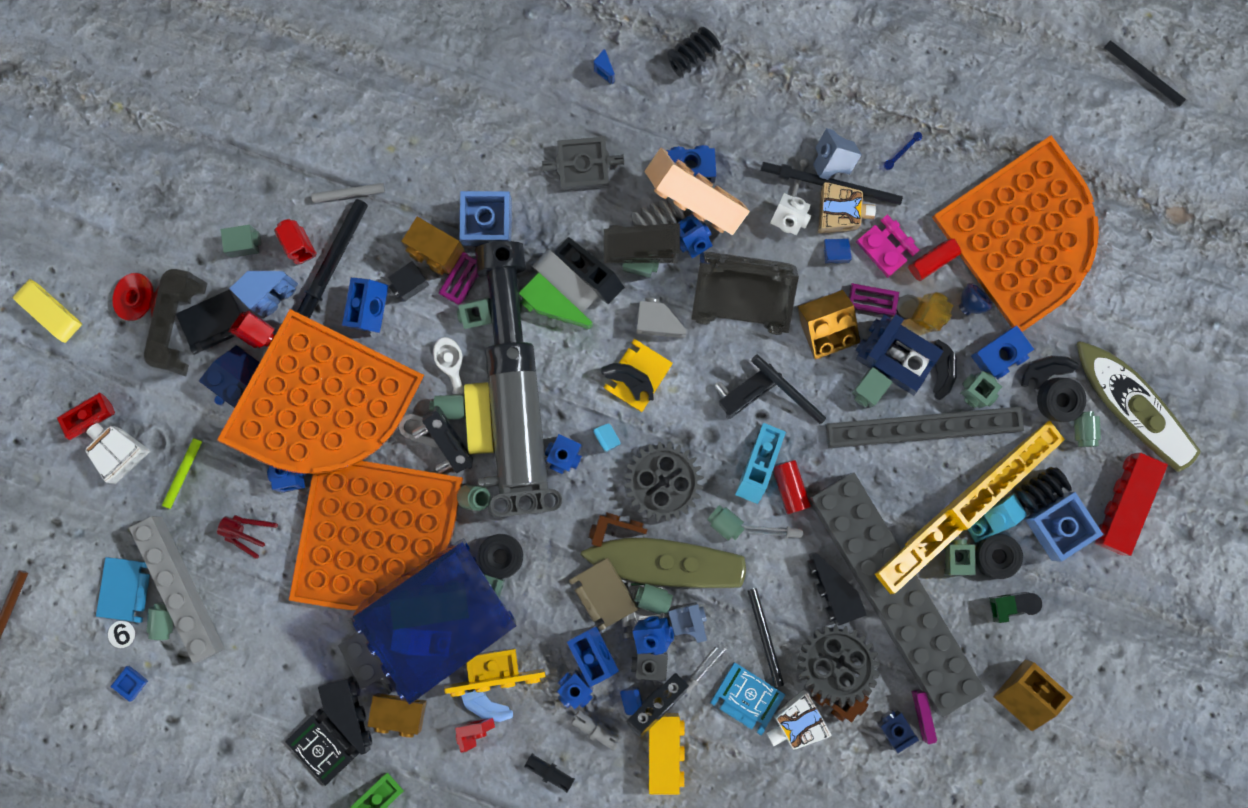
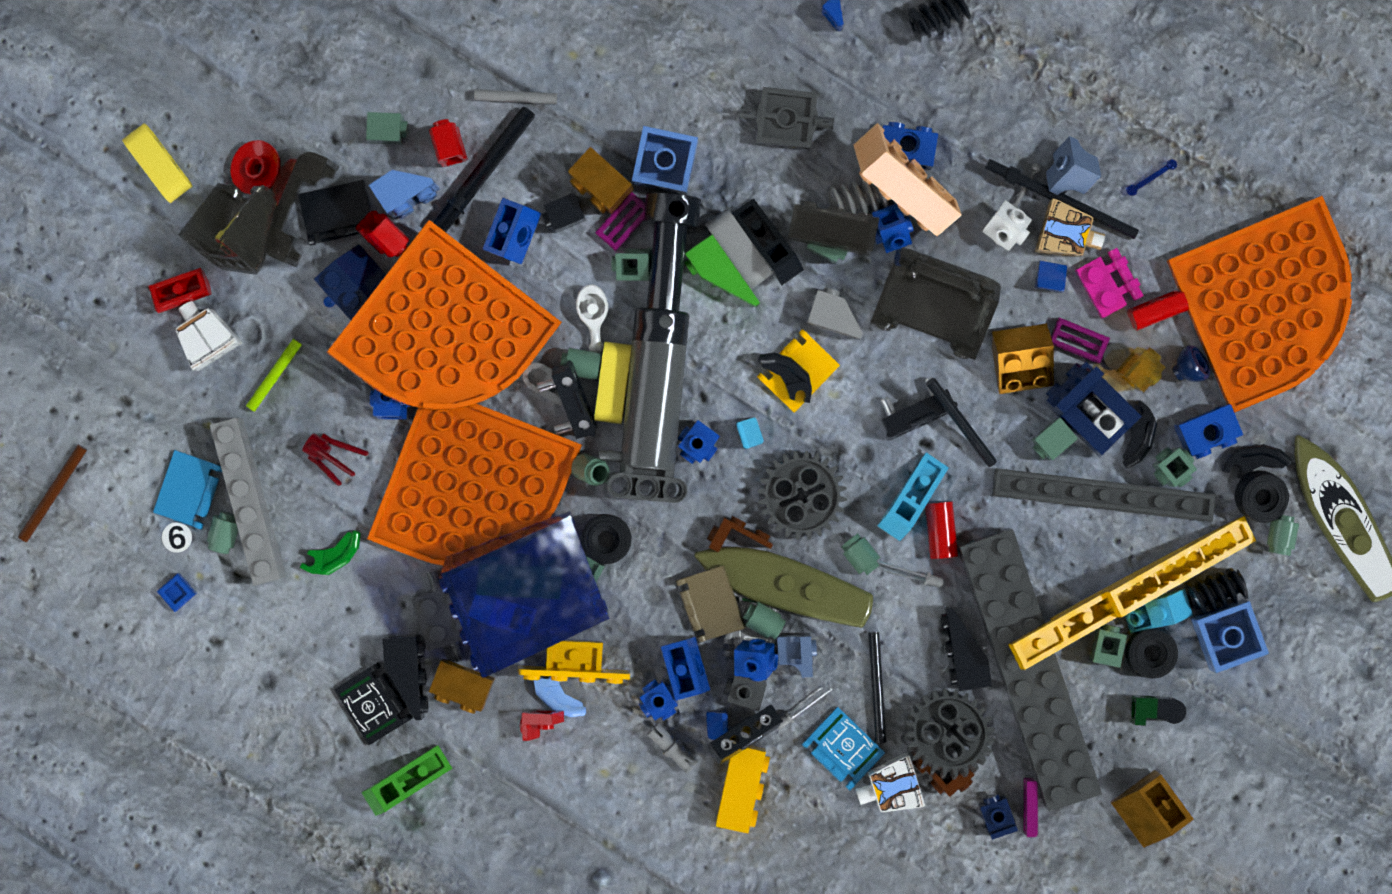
camera: 10 degrees right, 5 degrees up
black pin [524,753,575,793] -> none
red brick [1094,452,1168,556] -> none
none -> clear smoke windscreen [178,183,277,275]
none -> green piece [300,530,361,575]

